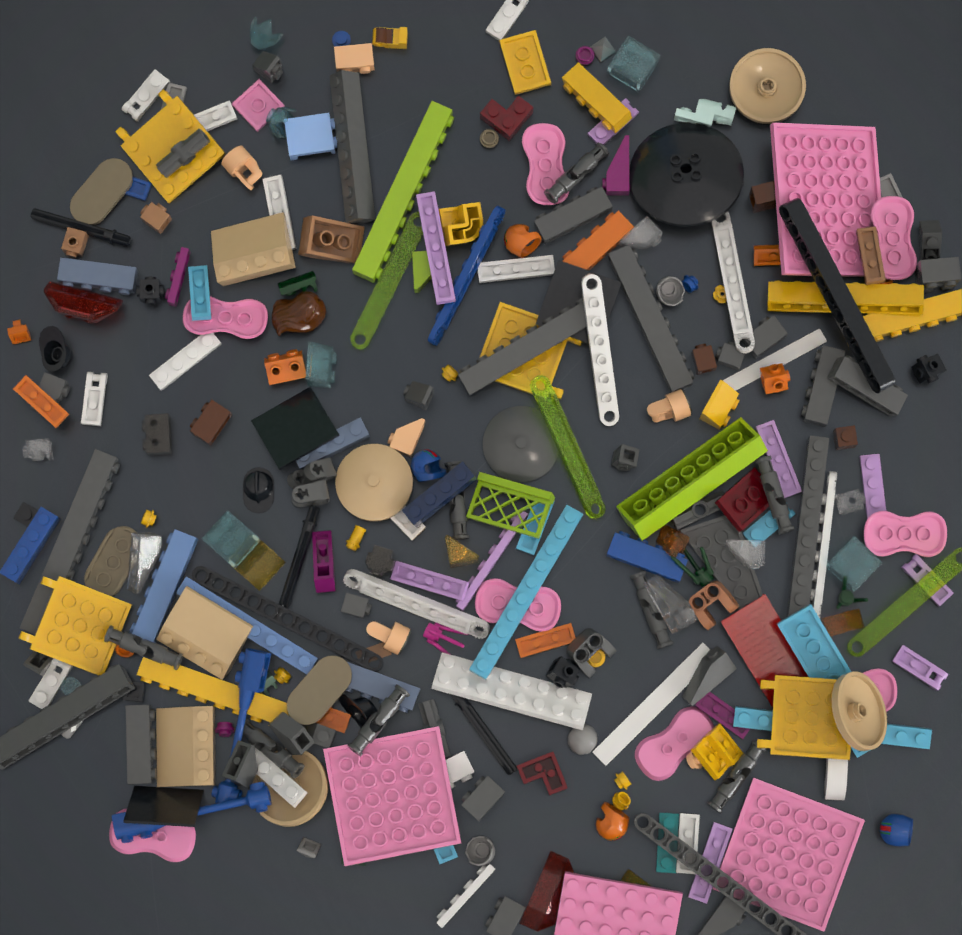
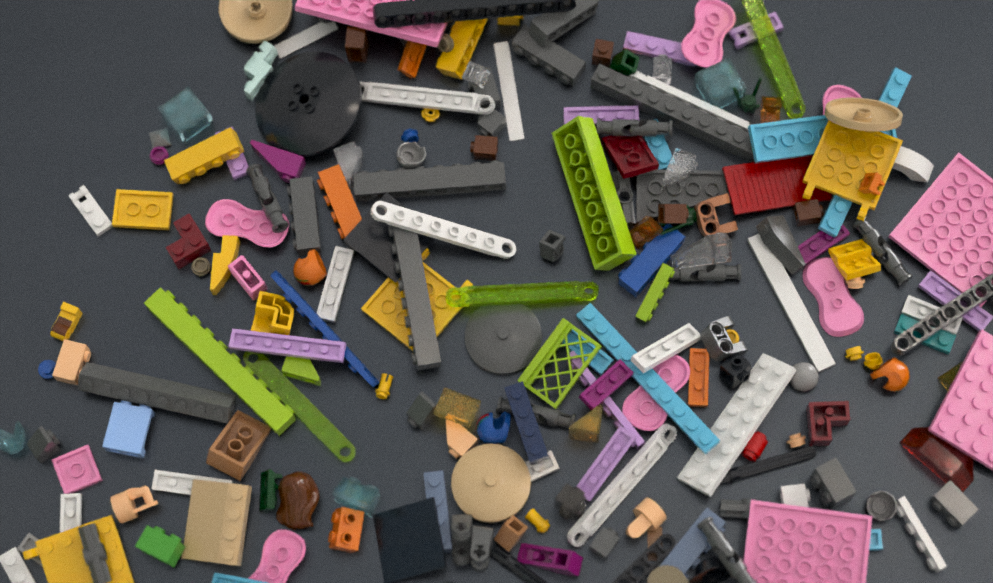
camera: 70 degrees left, 10 degrees down
clear light blue piece [266,107,297,139] -> none
dark pink plant [423,623,468,655] -> none
yellow plate [442,364,459,382] -> none
light nougat piece [647,389,692,423] -> none
yellow slope [699,379,740,430] -> none
orange brick [760,363,790,394] -> none
blue helmet [880,814,913,846] -> none
lavender plate [892,645,949,691] -> none
none -> bright green brick [135,526,186,568]
none -> yellow slope [210,235,240,295]
none -> bright pink brick [228,255,267,300]
none -> white sticker [274,22,339,59]
none -> yellow pin [375,373,394,400]
none -> clear yellow slope [433,387,481,428]
none -> dark tan plate [438,34,454,52]
none -> clear brick [462,61,490,89]
none -> medium nougat brick [494,515,528,552]
none -> magenta plate [578,359,634,411]
none -> dark green brick [610,49,640,77]
none -> white plate [631,323,701,373]
none -> lime piece [635,263,675,322]
none -> reddish brown brick [658,204,689,223]
none -> red brick [741,431,768,462]
none -> light nougat plate [787,433,806,448]
none -> reddish brown brick [793,199,824,227]
none -> orange tile [859,172,885,195]

